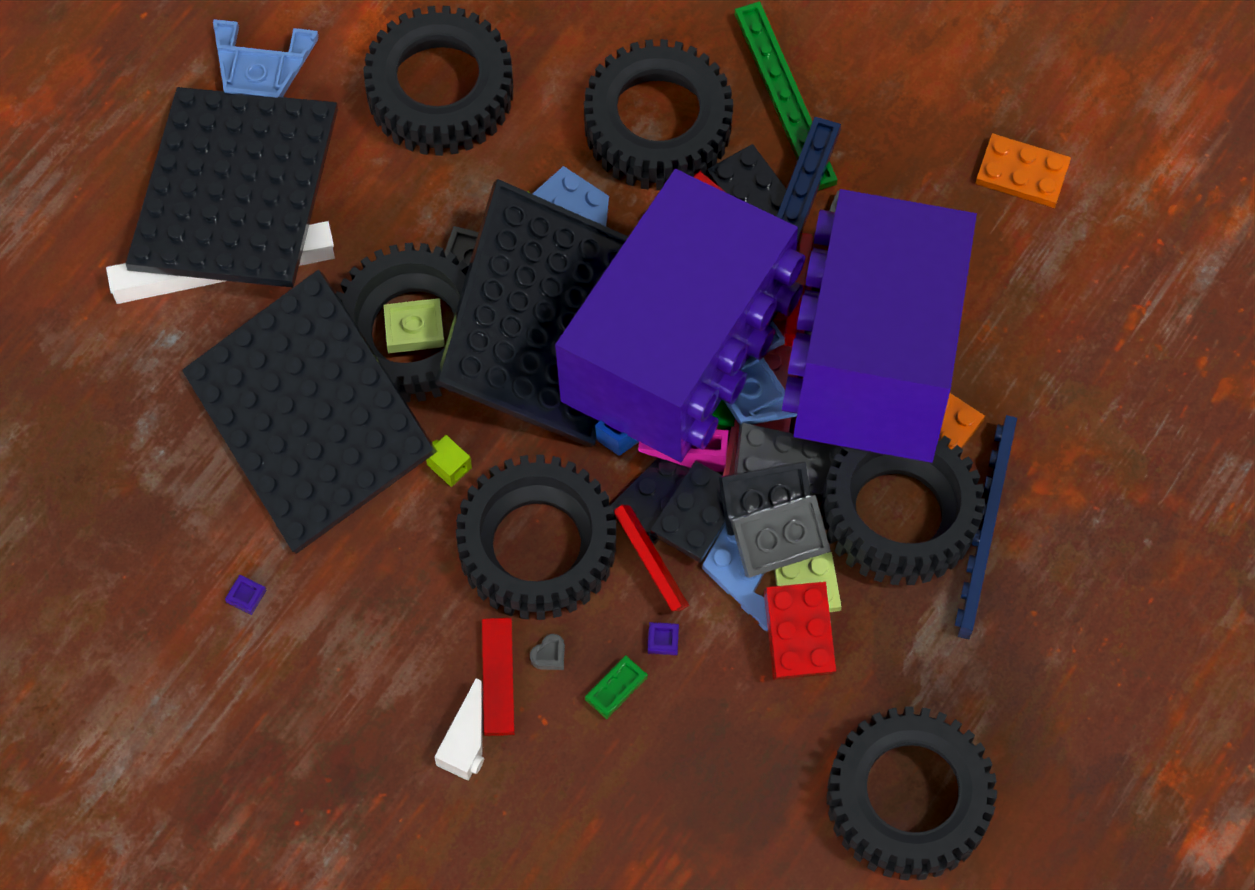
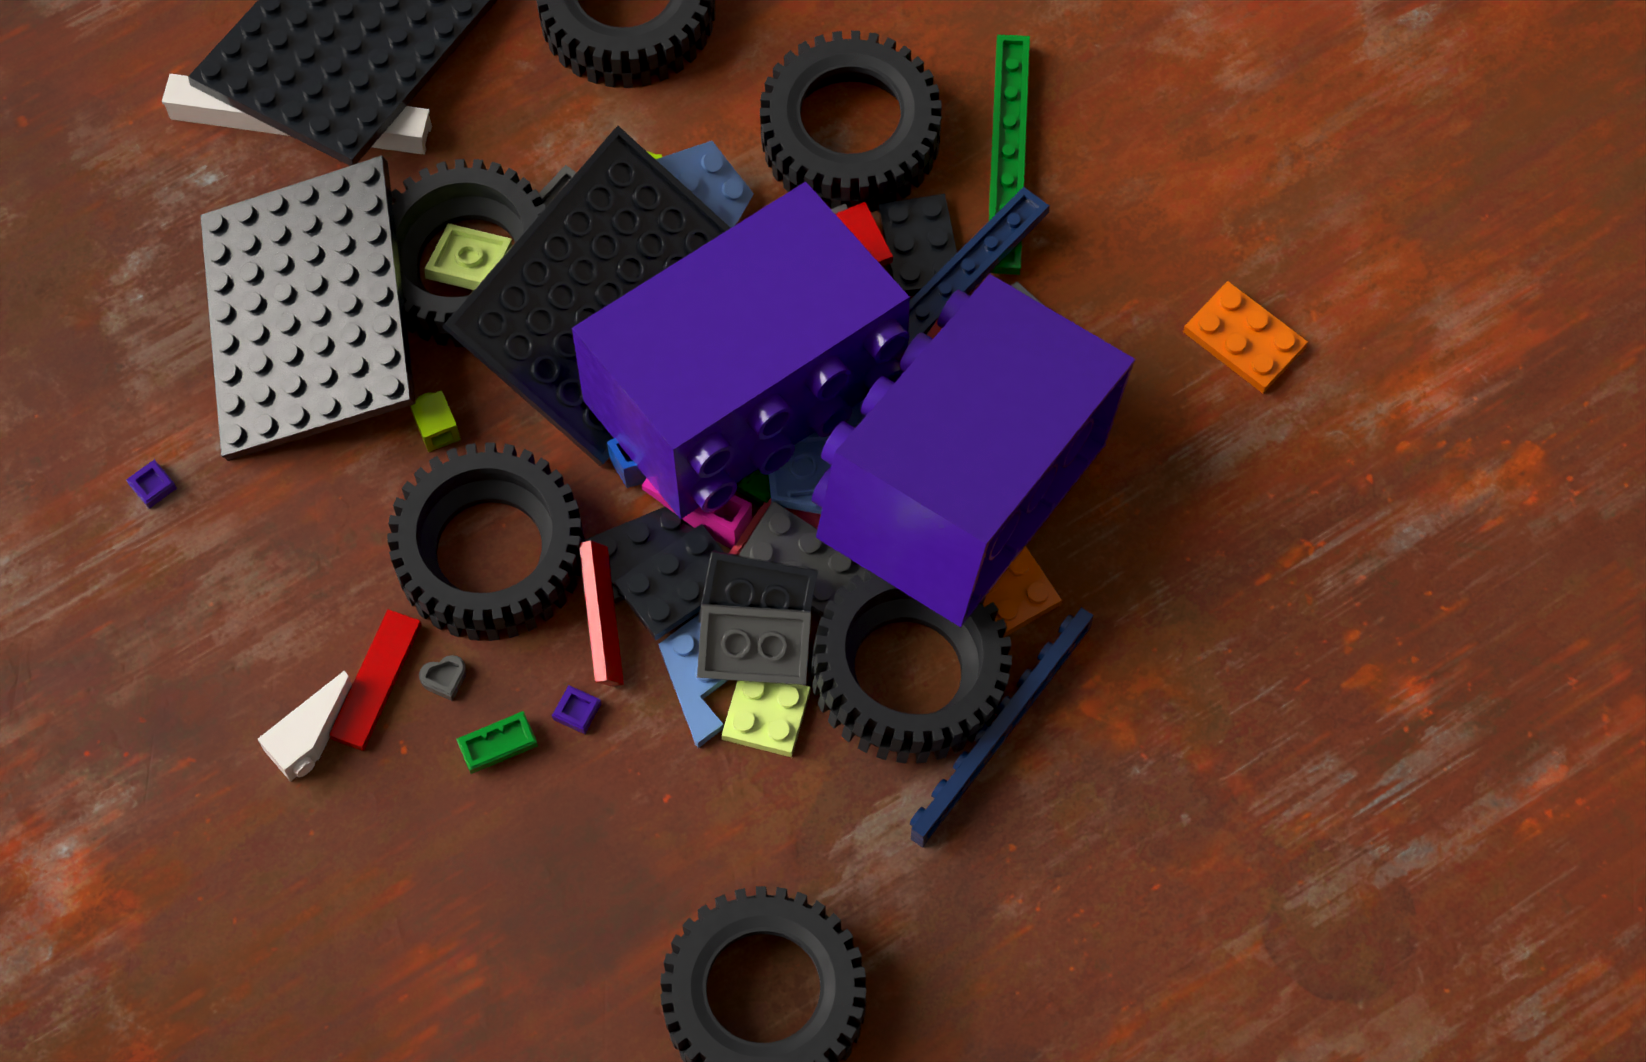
camera: 25 degrees right, 0 degrees up
red brick [763,581,836,680] -> none

